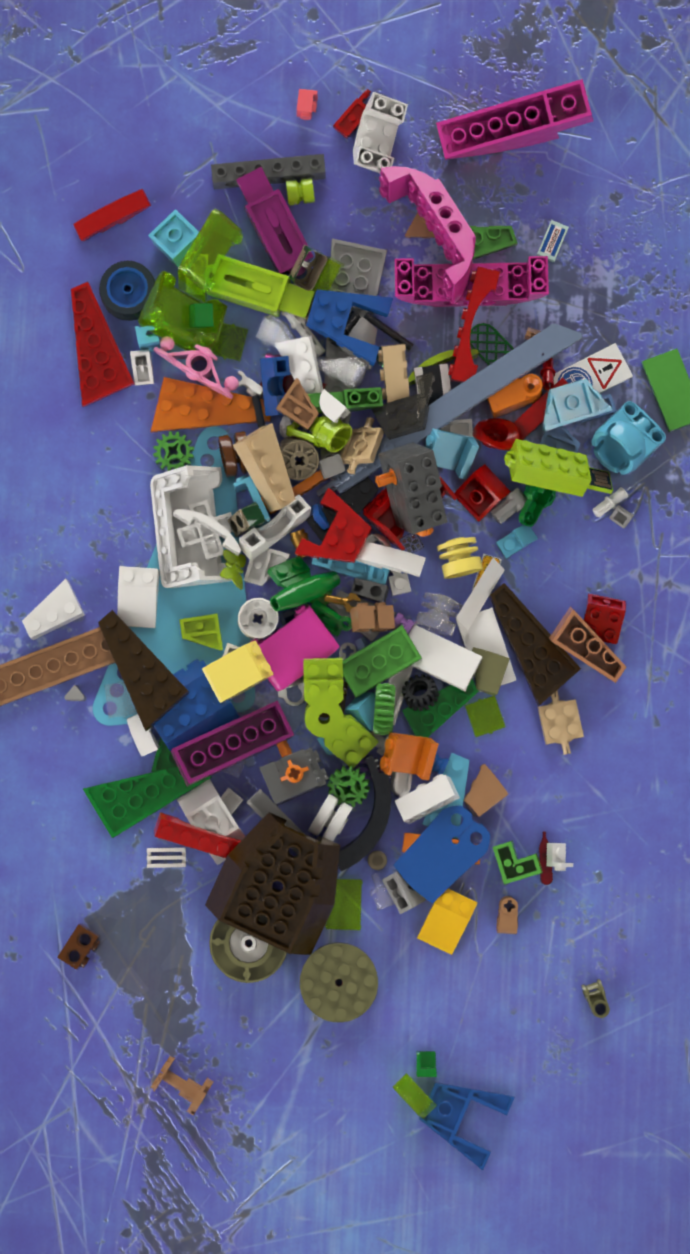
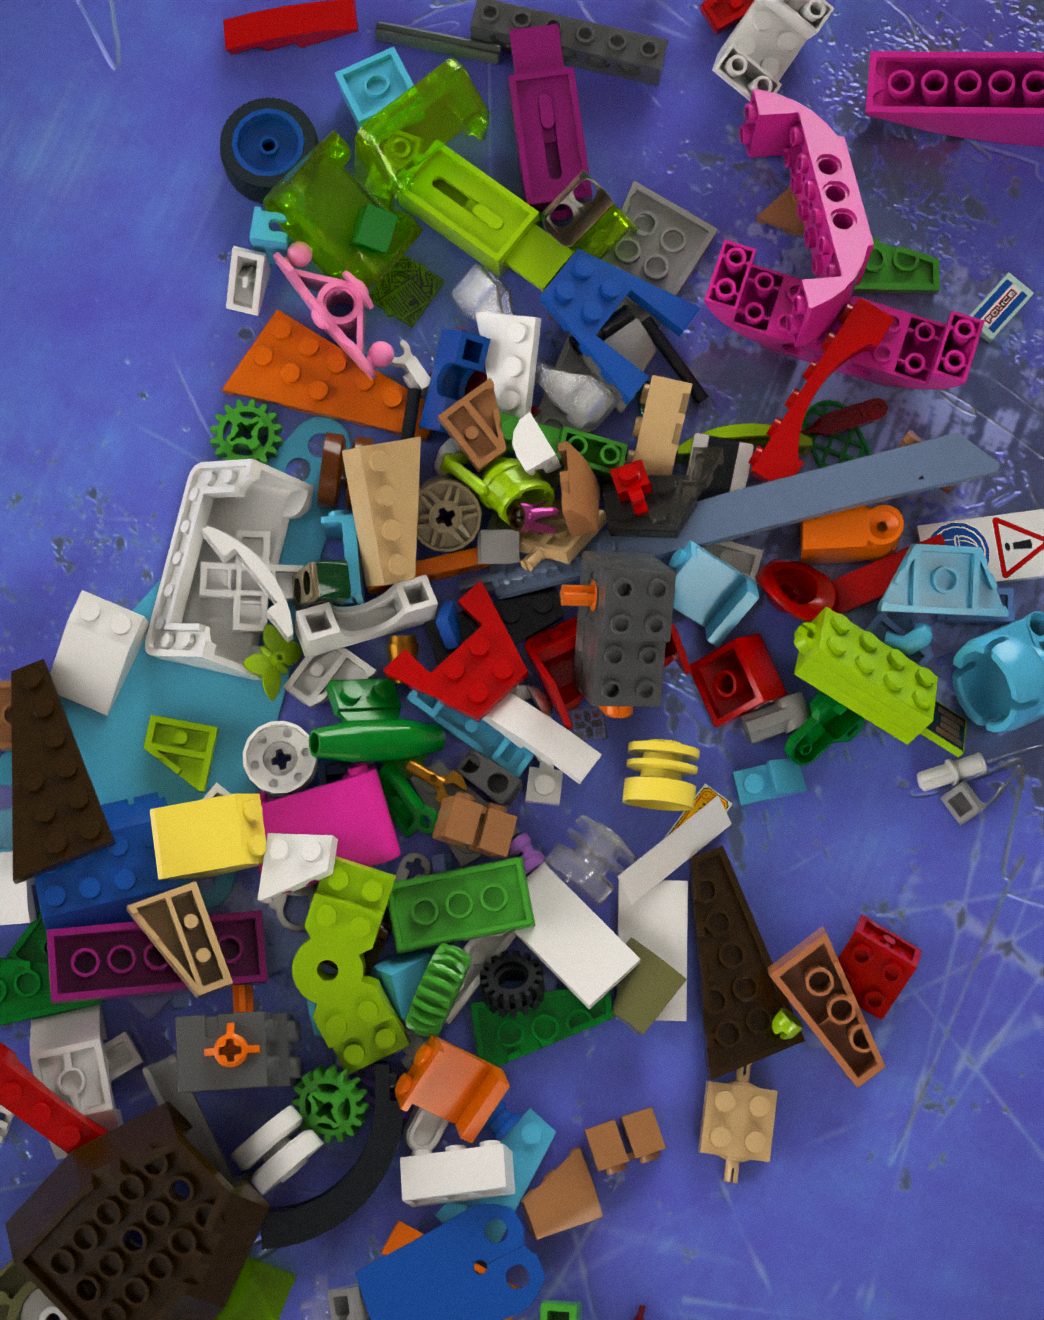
camera: 20 degrees right, 5 degrees down
red wing [71,282,135,407] -> none
white pin [281,312,326,358] -> none
lime wheel [286,178,315,206] -> none
dark tan tile [368,851,387,870] -> none
clear neon green piece [465,696,506,737] -> none
red axle [540,358,555,390] -> none
none -> tan wedge [127,881,233,999]
none -> white wing [257,833,338,903]
none -> dark grey axle [375,21,501,64]
none -> flat silver piece [508,500,559,535]
none -> medium nougat slope [558,441,600,537]
none -> medium nougat piece [584,1107,666,1176]
none -> red plate [610,459,653,517]
none -> lime hinge [772,1008,804,1040]
none -> dark red piece [800,398,888,437]
none -> medium azure arm [882,622,933,655]

